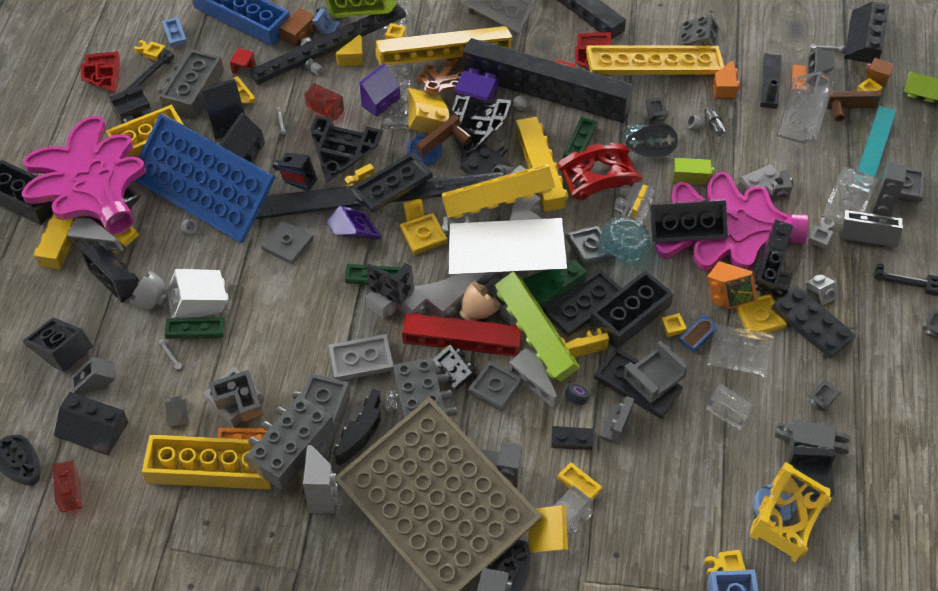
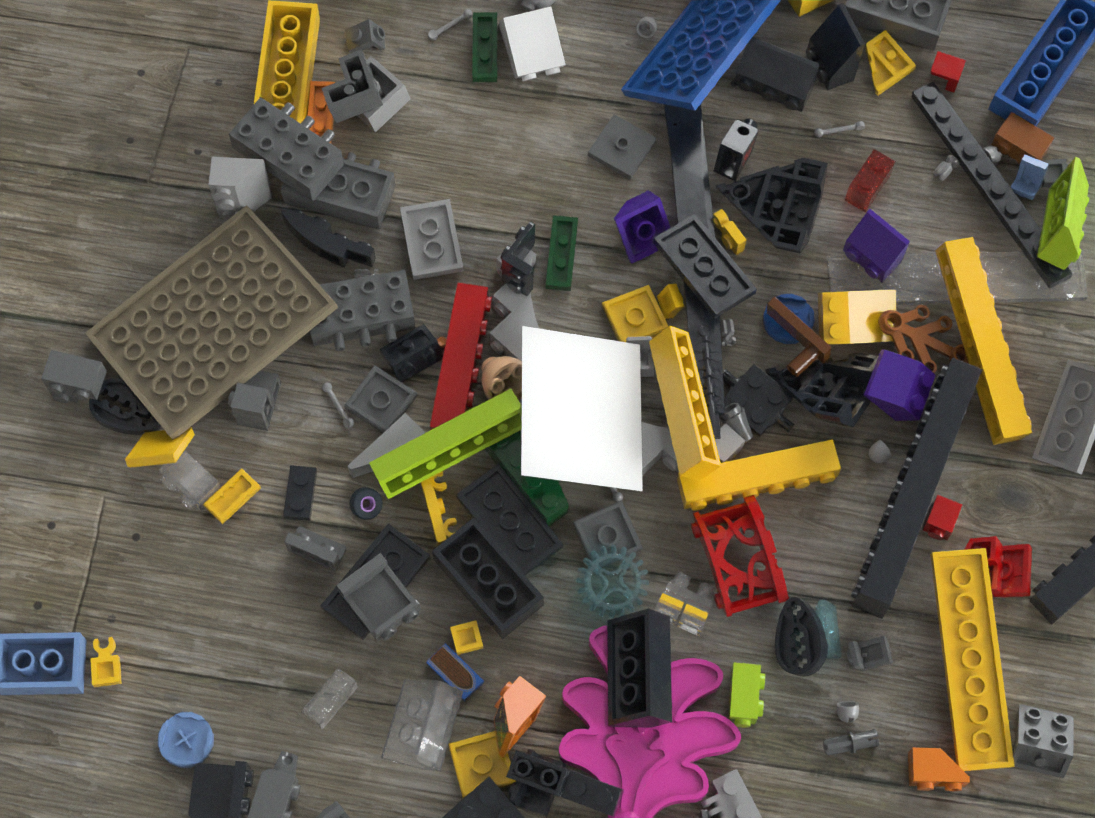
camera: 90 degrees right, 15 degrees up
yellow slope [336,35,363,67] -> none
yellow plate [385,23,406,40] -> none
dark green plate [563,117,598,159] -> none
yellow fence [749,462,831,562] -> none
none -> light grey hinge [322,382,354,428]

